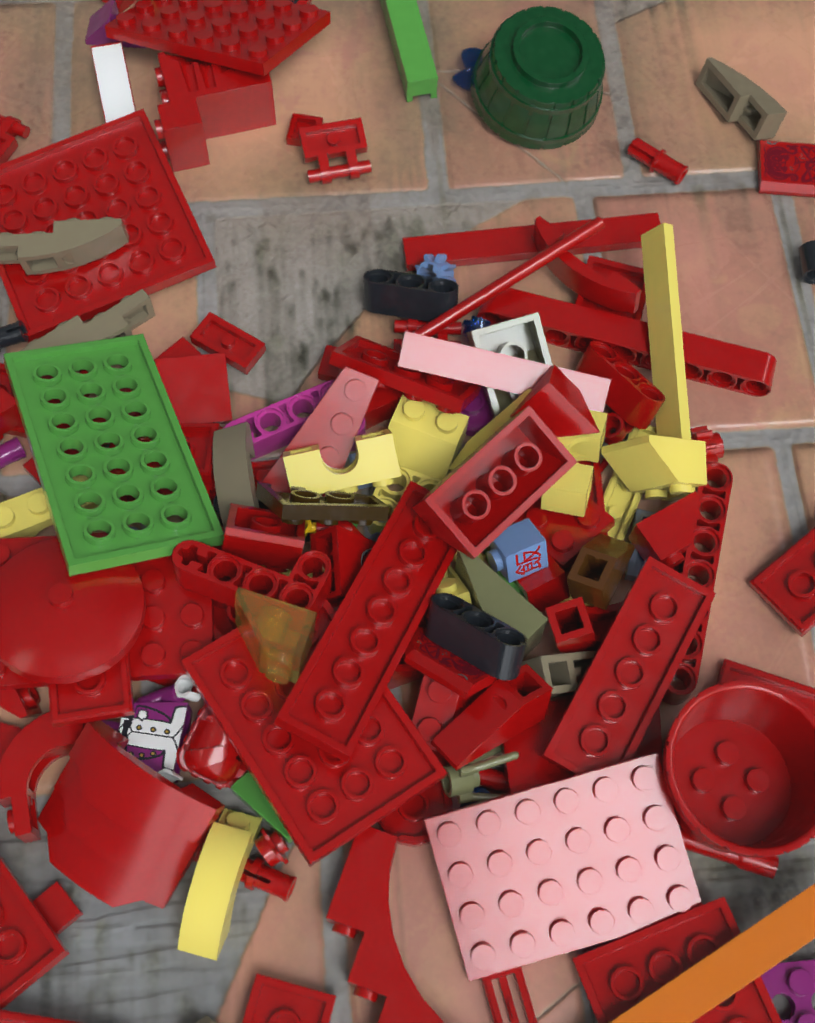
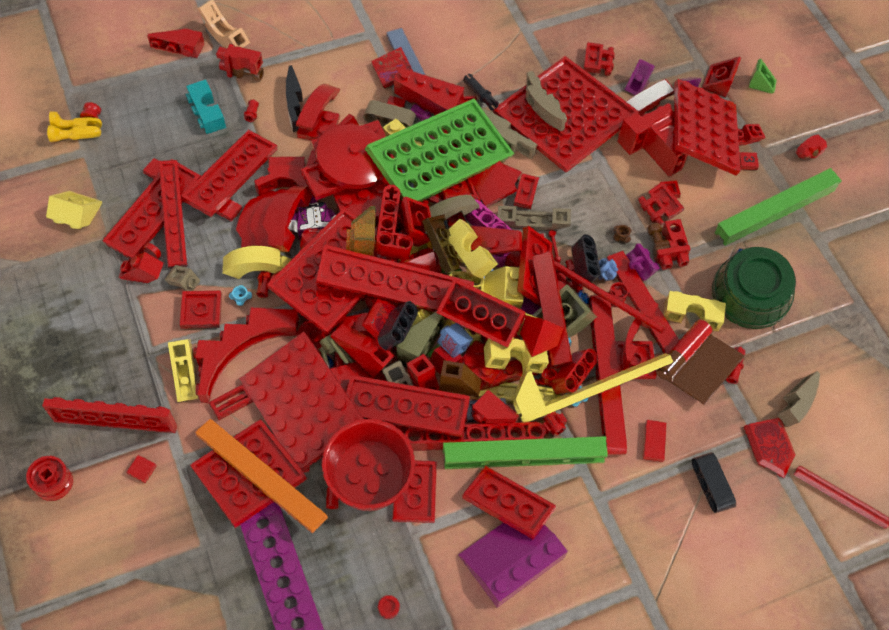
camera: 70 degrees right, 5 degrees down
none -> medium azure plate [229,285,252,306]
none -> bright green tile [442,436,608,469]
none -> dark tan slope [498,206,571,231]
none -> red hinge [548,230,561,263]
none -> red wheel [609,282,629,307]
none -> reddish brown plate [613,224,632,243]
none -> magenta slope [624,59,656,95]
none -> magenta hips [626,243,660,281]
none -> red tile [643,420,667,462]
none -> red hips [647,219,691,270]
none -> reddish brown door [656,319,745,405]
none -> light yellow arch [663,291,726,331]

